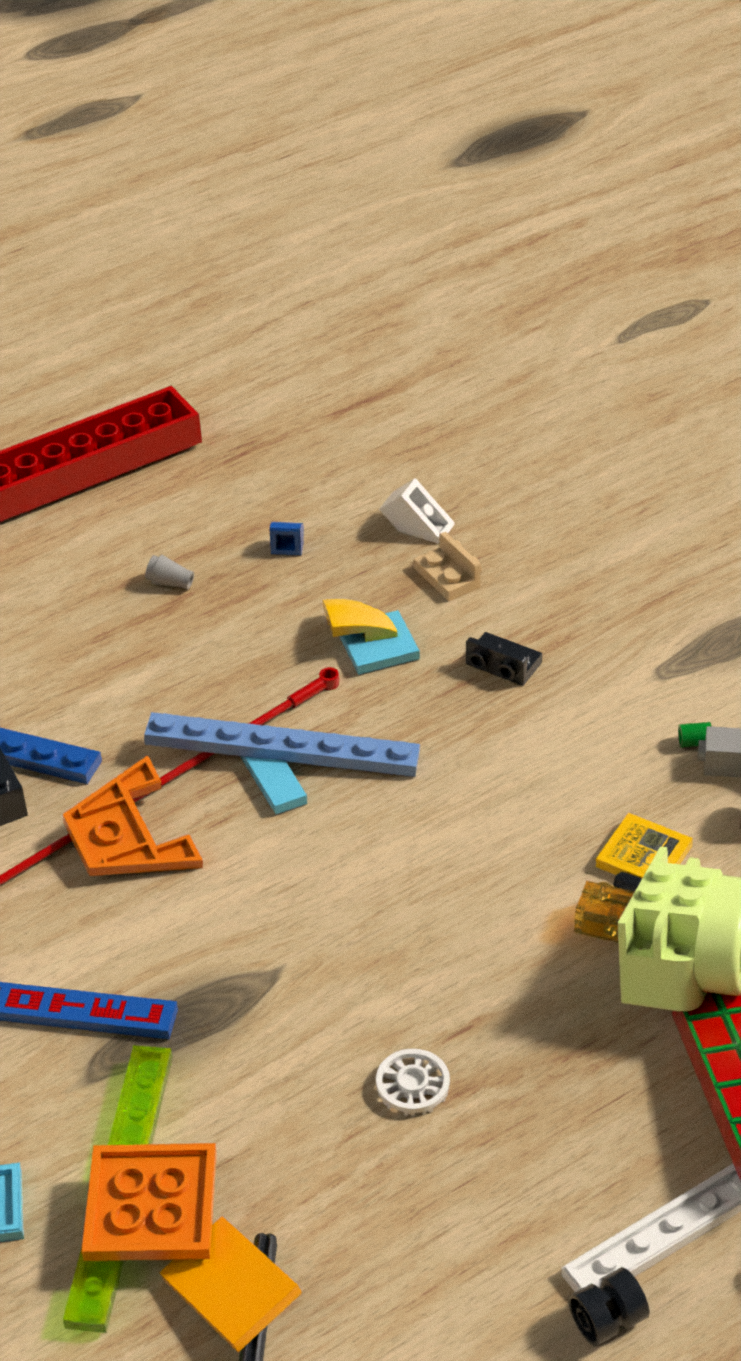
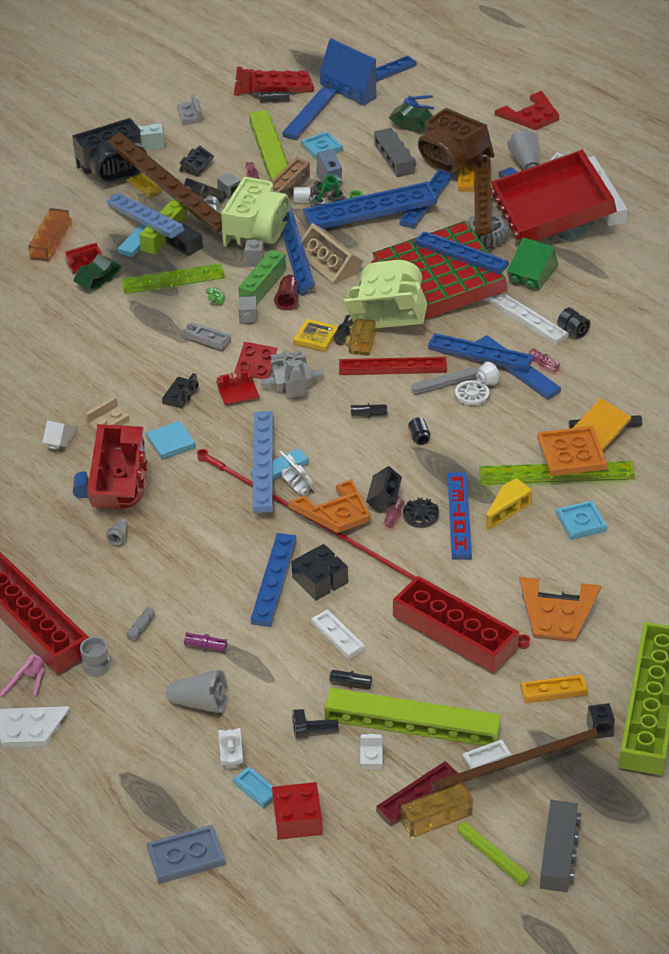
camera: 100 degrees left, 0 degrees up
yellow brick [322,599,398,642] -> none
green hinge [678,722,712,748] -> none
none -> red brick [87,424,149,509]
none -> light grey hinge [180,323,231,350]
none -> red hinge [216,370,260,405]
none -> red hinge [234,341,278,379]
none -> light grey piece [261,350,324,398]
none -> white hinge [280,451,316,496]
none -> red tile [339,357,447,375]
none -> black axle [351,403,388,418]
none -> black brick [366,466,402,513]
none -> clear pink axle [383,496,405,528]
none -> black wheel [403,497,439,527]
none -> black brick [408,417,431,445]
none -> light grey axle [411,367,478,394]
none -> blue tile [428,333,534,372]
none -> blue tile [475,335,561,400]
none -> white cone [476,362,500,385]
none -> yellow slope [486,478,532,530]
none -> clear pink axle [529,348,560,372]

